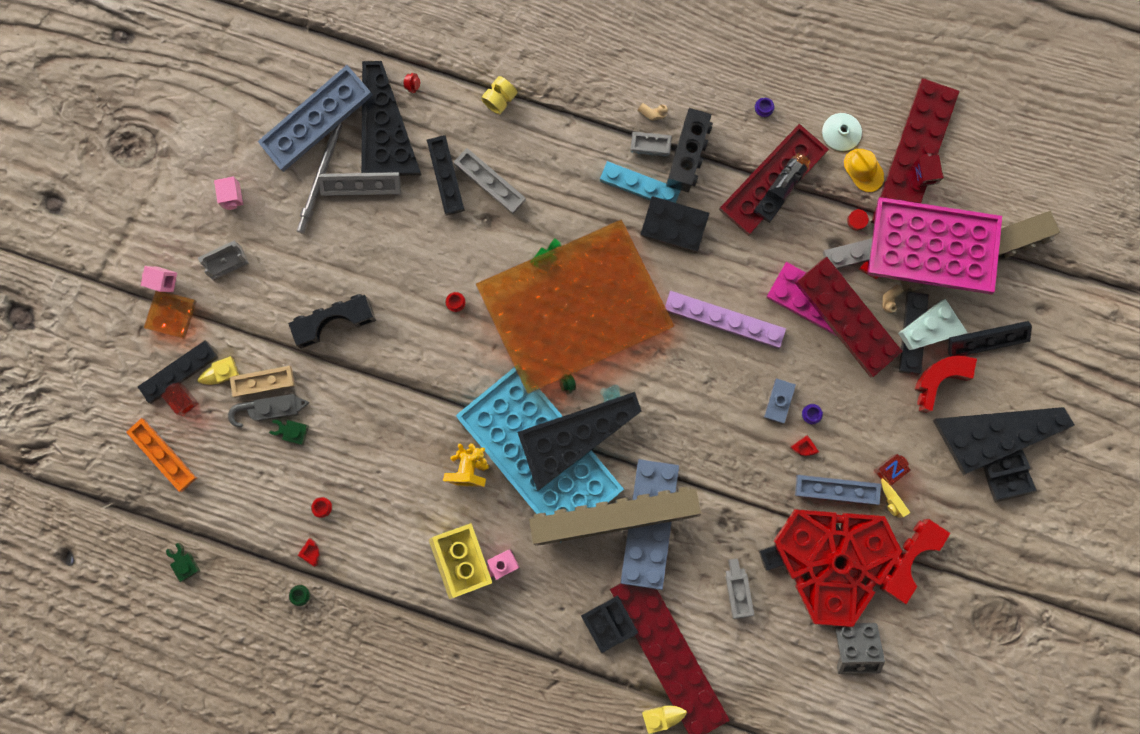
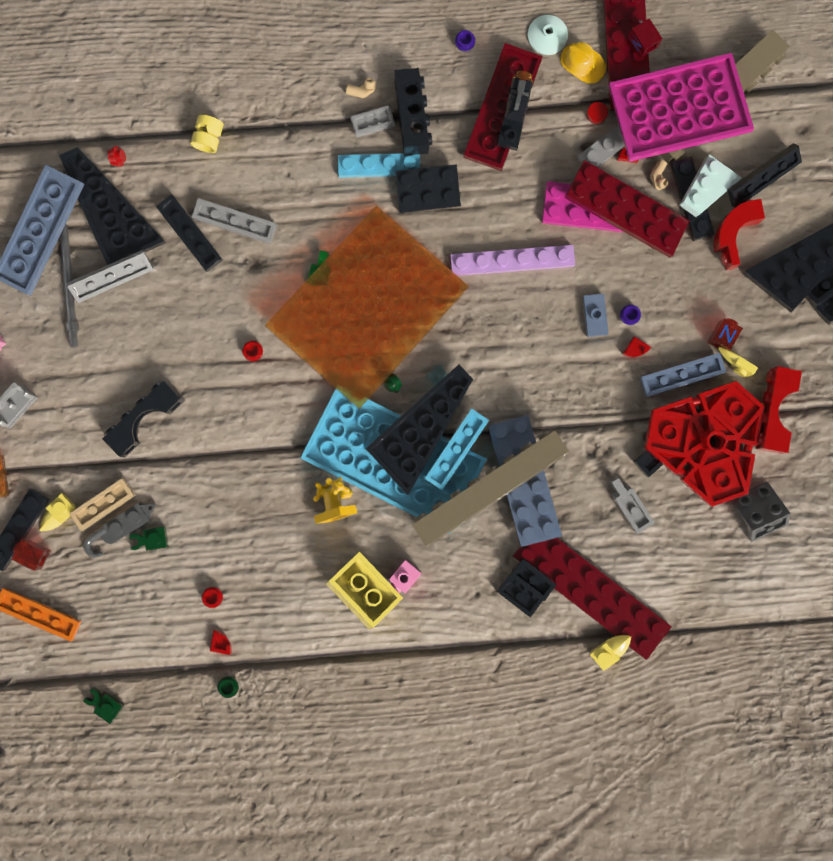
camera: 30 degrees left, 5 degrees up
none -> medium azure plate [425,409,489,490]

